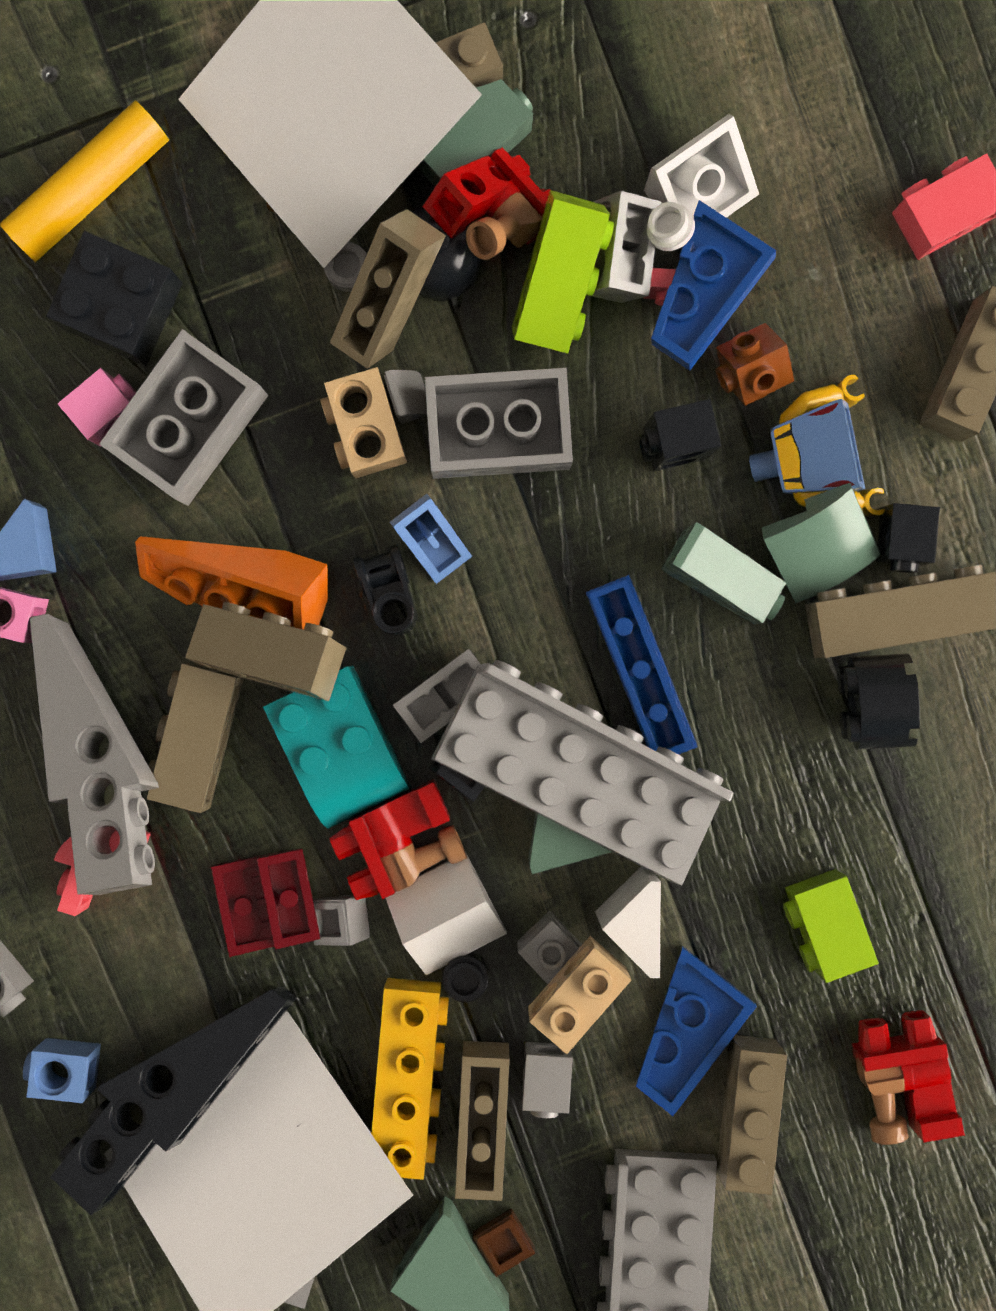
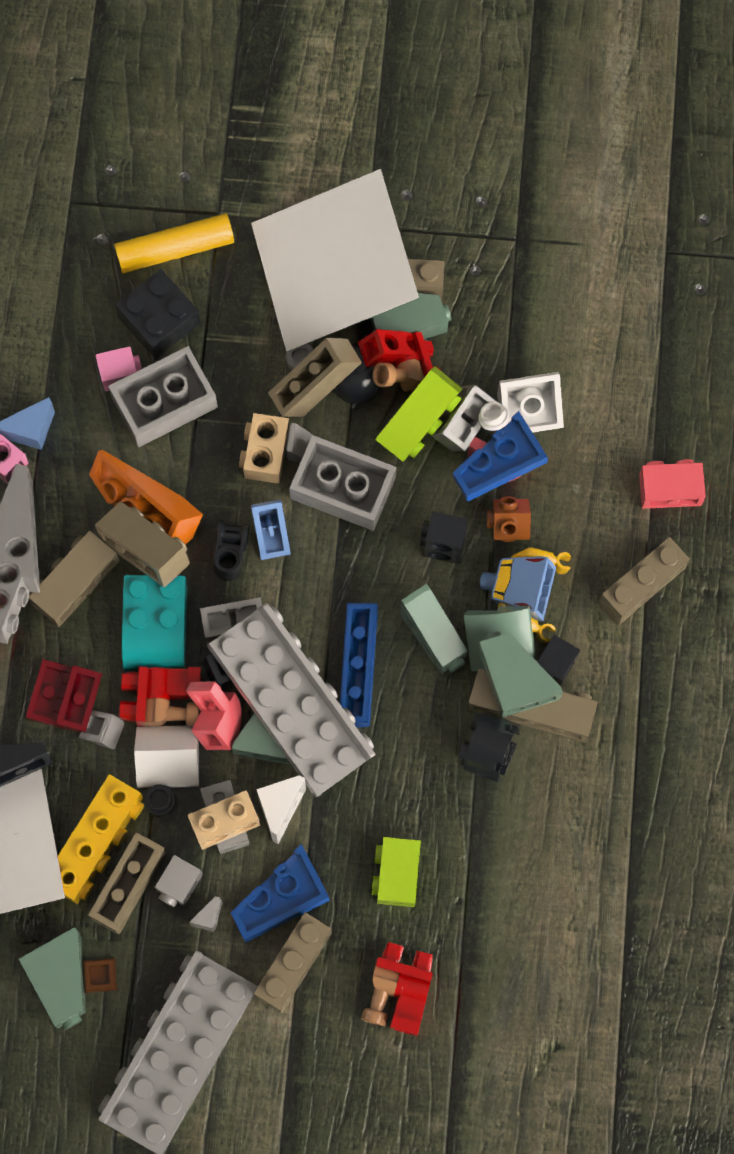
camera: 25 degrees right, 15 degrees down
none -> coral brick [186,681,242,750]
none -> light grey slope [190,896,223,932]
none -> sand green slope [478,632,563,718]

